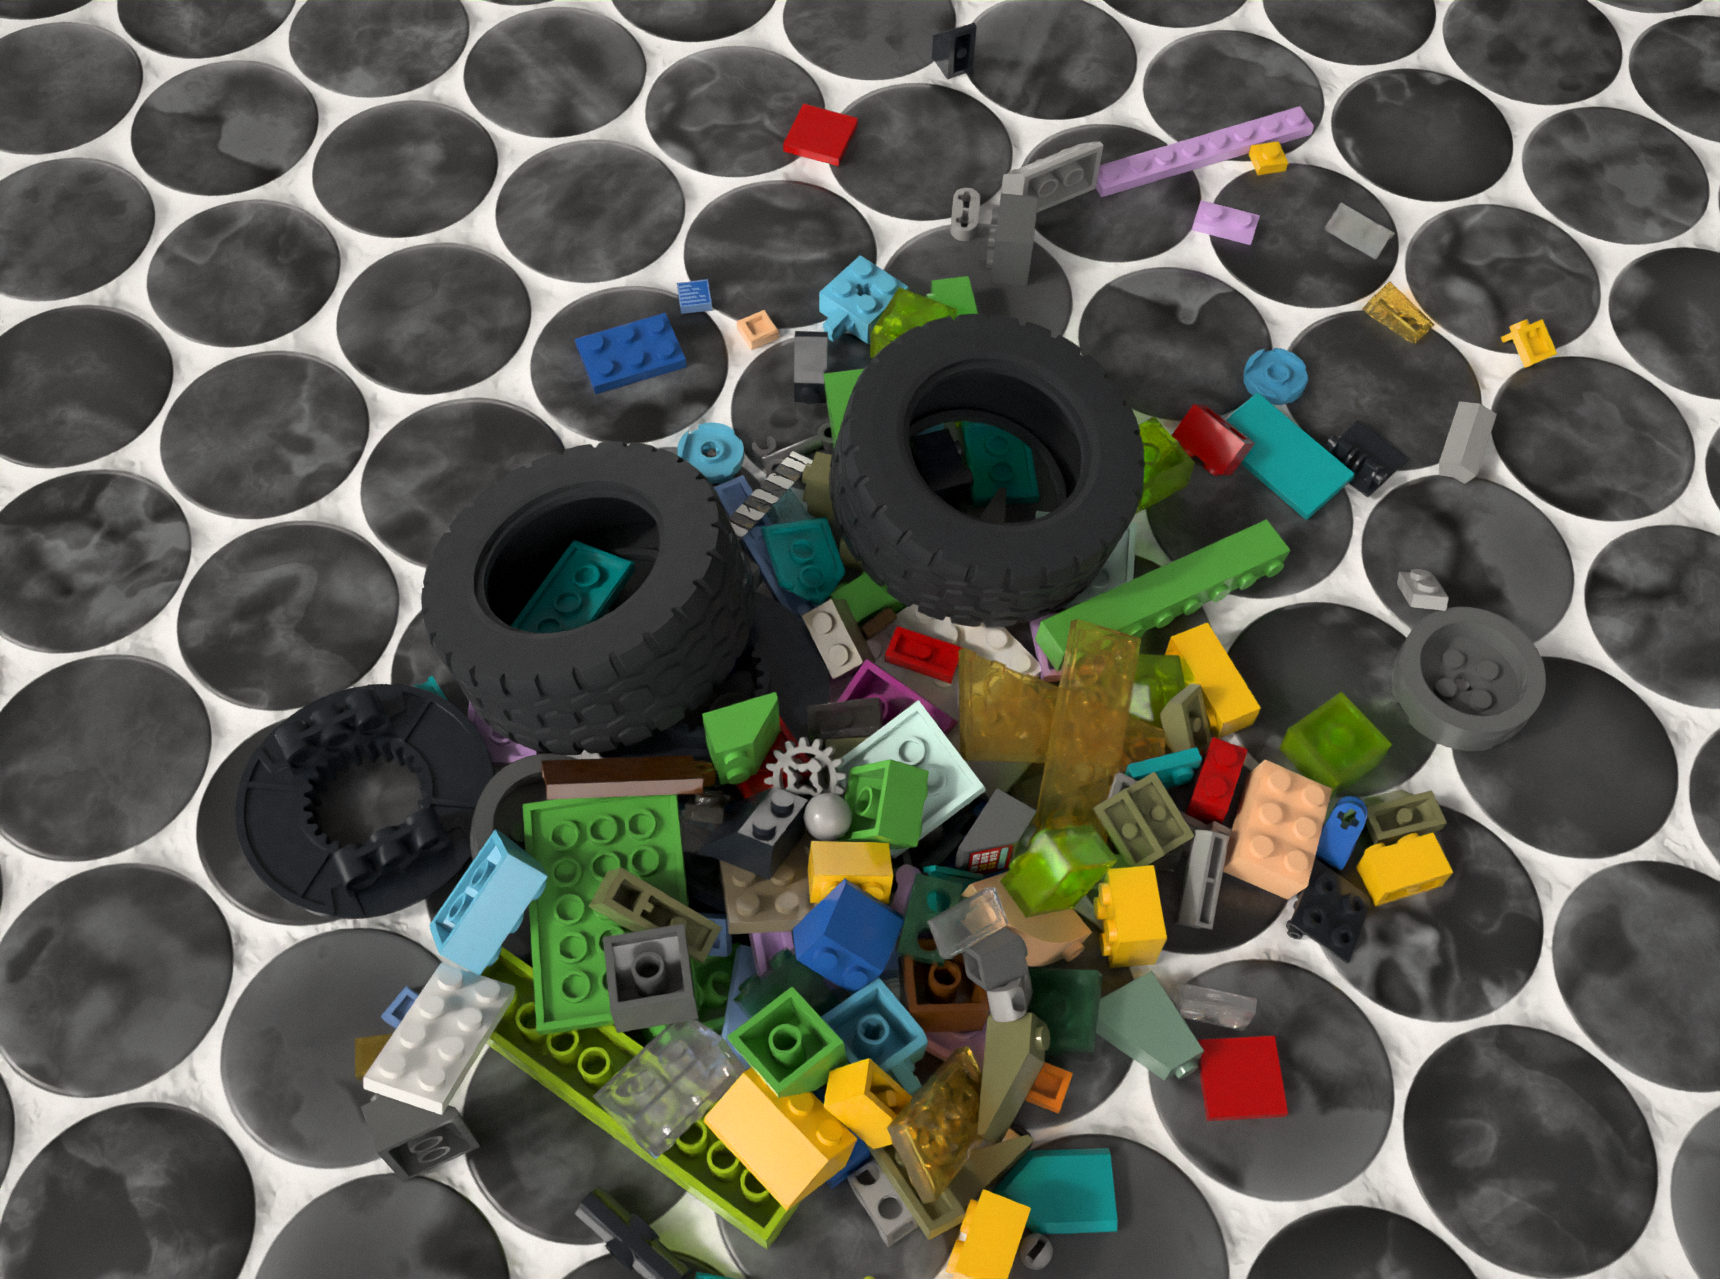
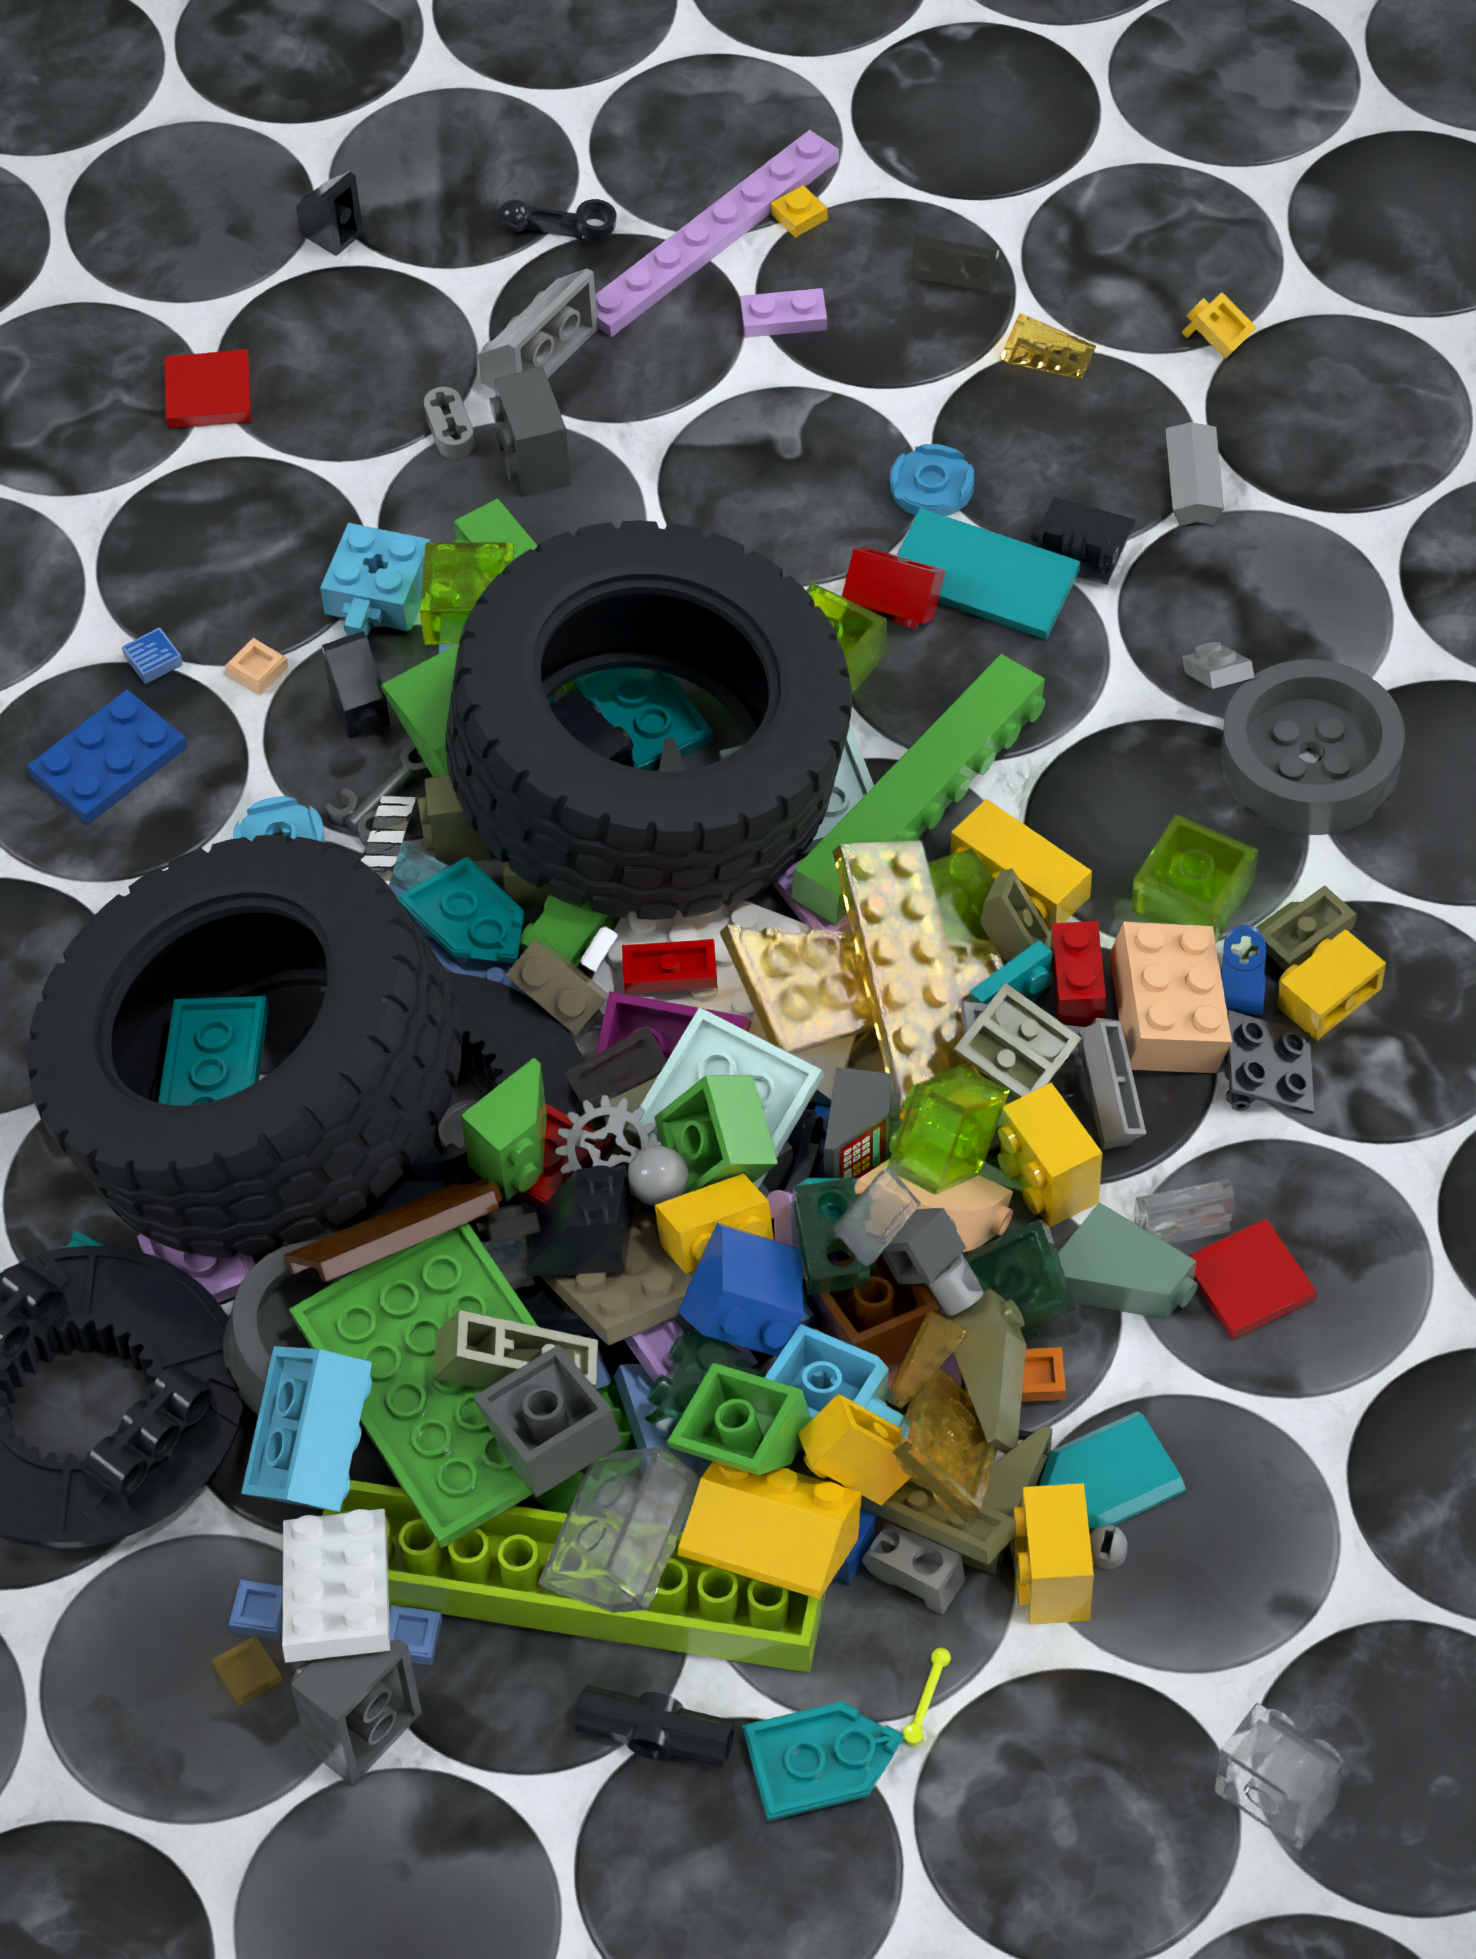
camera: 20 degrees left, 5 degrees down
none -> medium blue tile [389,1605,442,1665]
none -> black piece [498,199,617,240]
none -> clear yellow slope [885,1311,970,1408]

